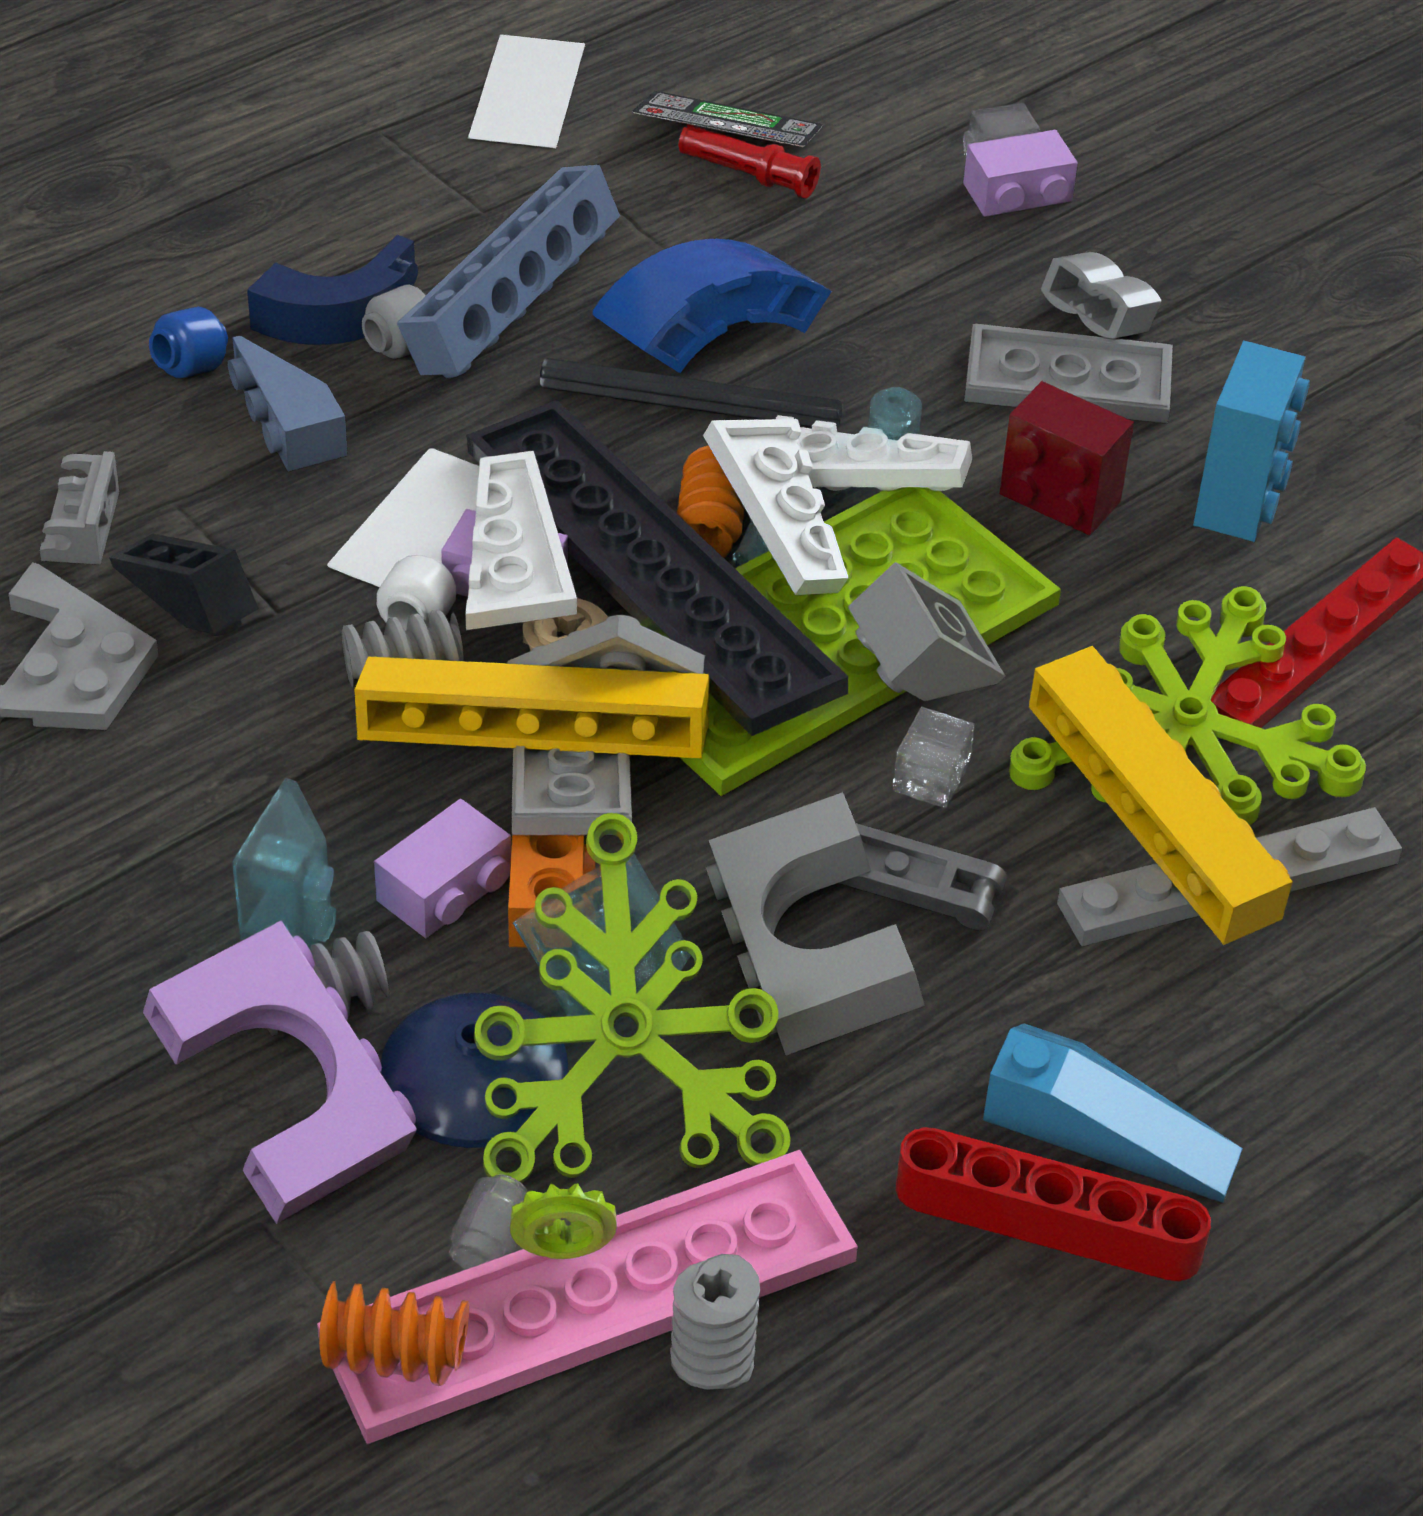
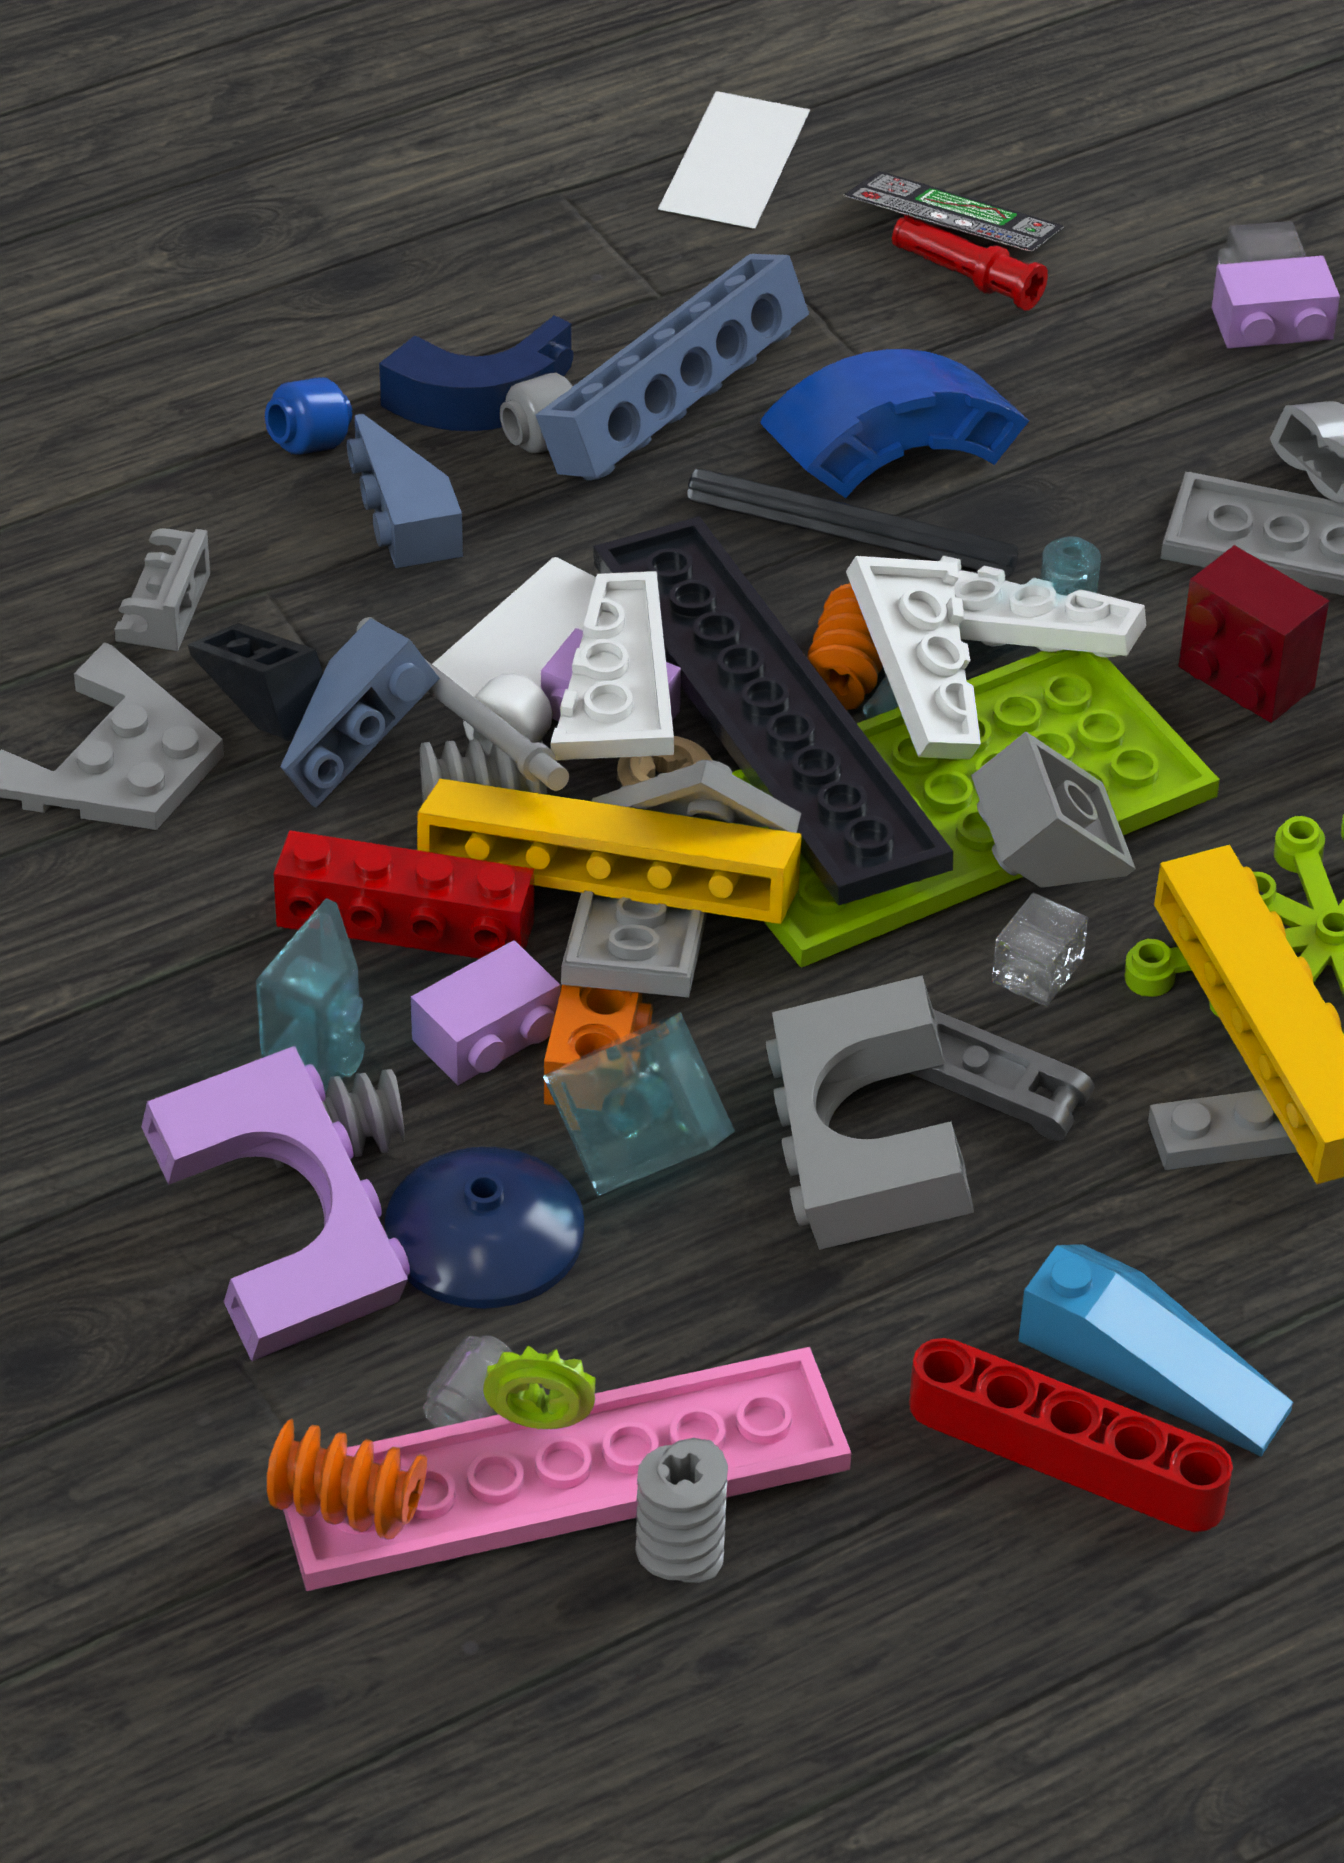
camera: 10 degrees right, 0 degrees up
lime plant [474,813,790,1187] -> none
none -> red brick [273,830,534,959]
none -> sand blue slope [280,618,440,808]
none -> light grey bar [357,617,569,791]

